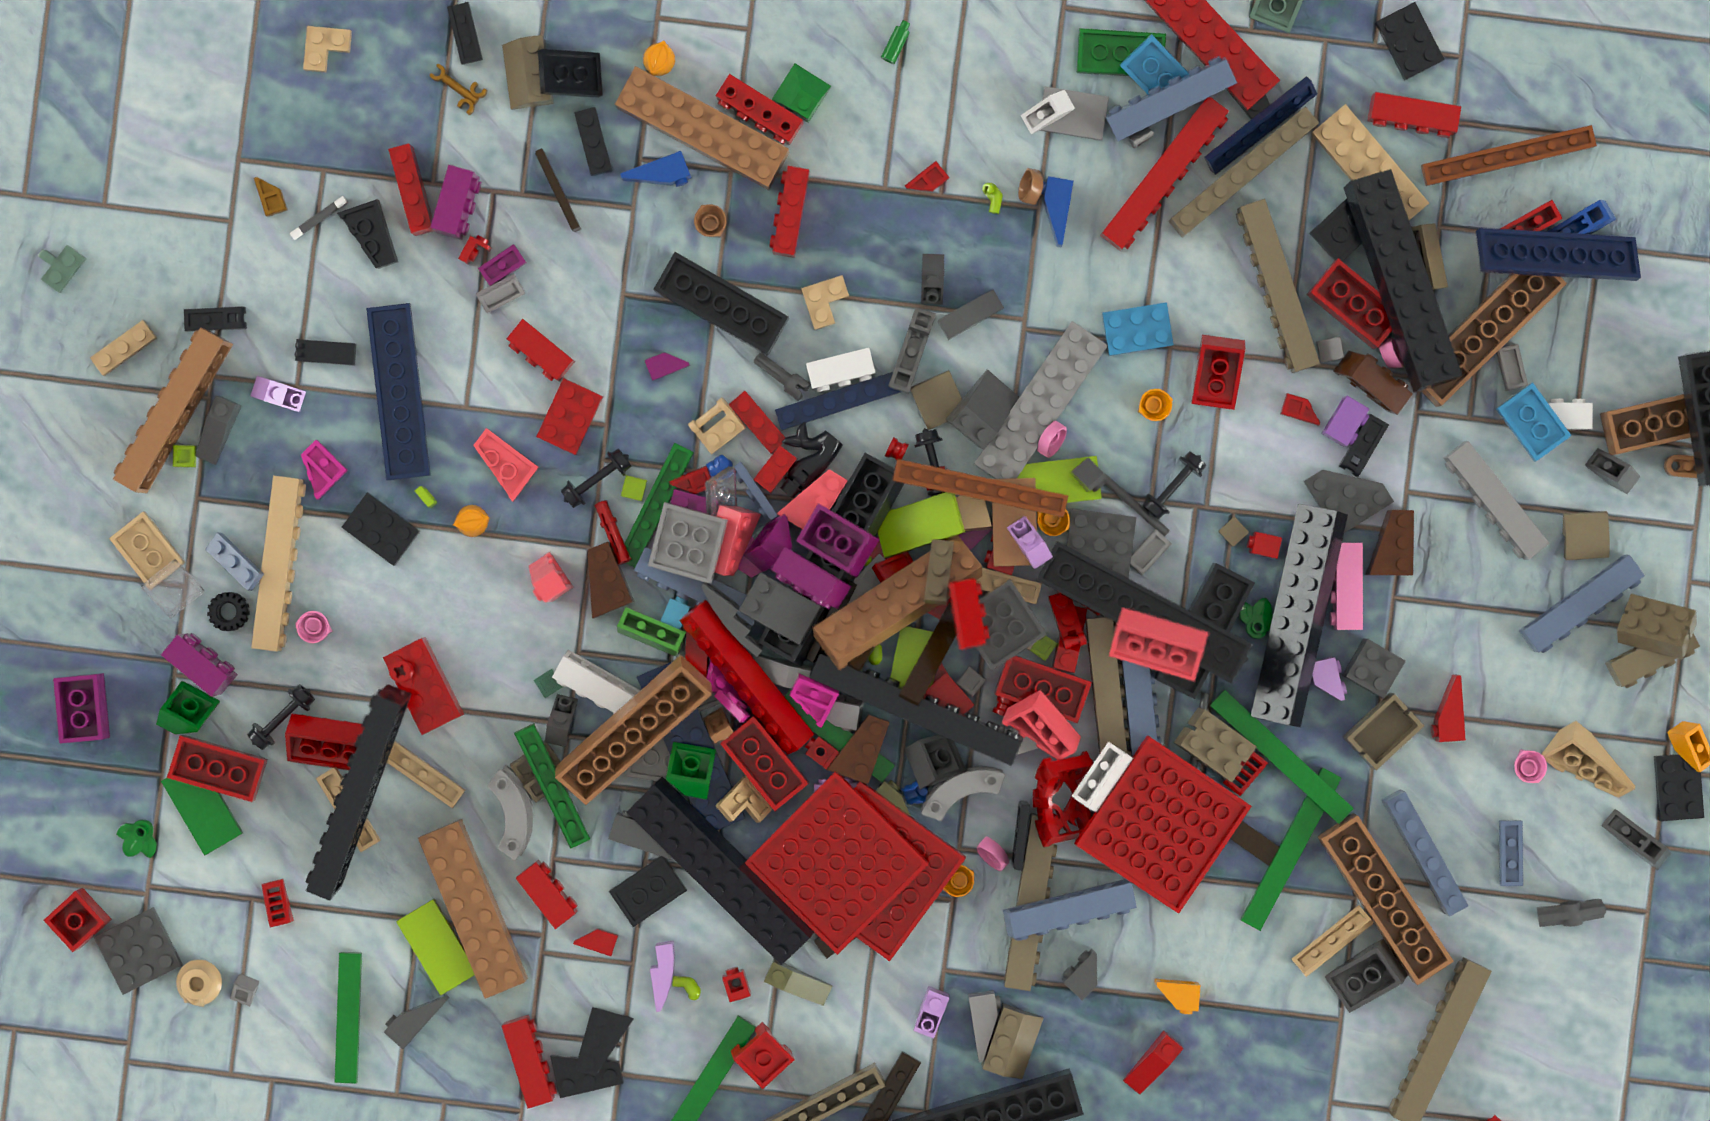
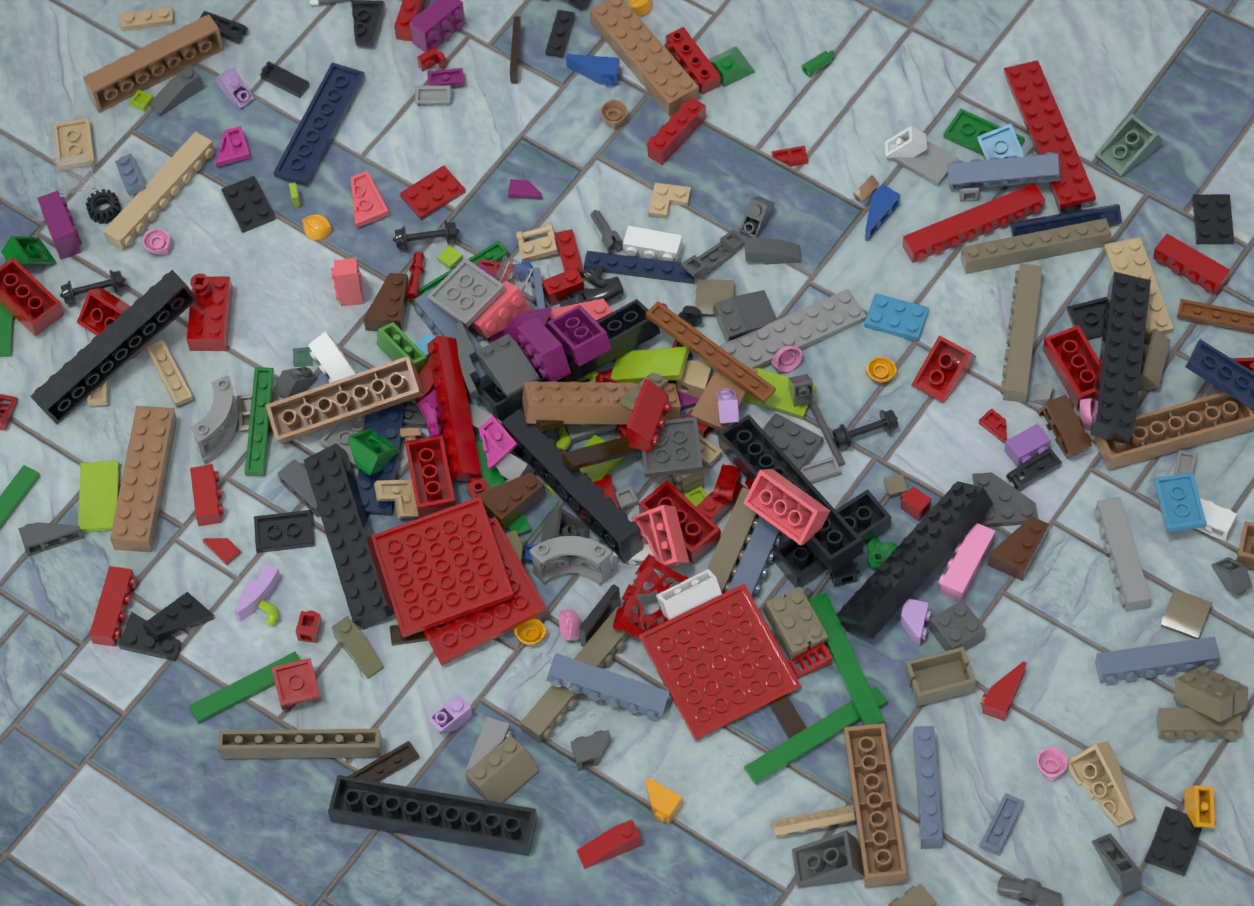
camera: 30 degrees right, 30 degrees down
red brick [506,319,575,381] -> none
black brick [653,252,789,356] -> none
lime arm [982,182,1003,214] -> none
light orange hat [1036,510,1070,536] -> none

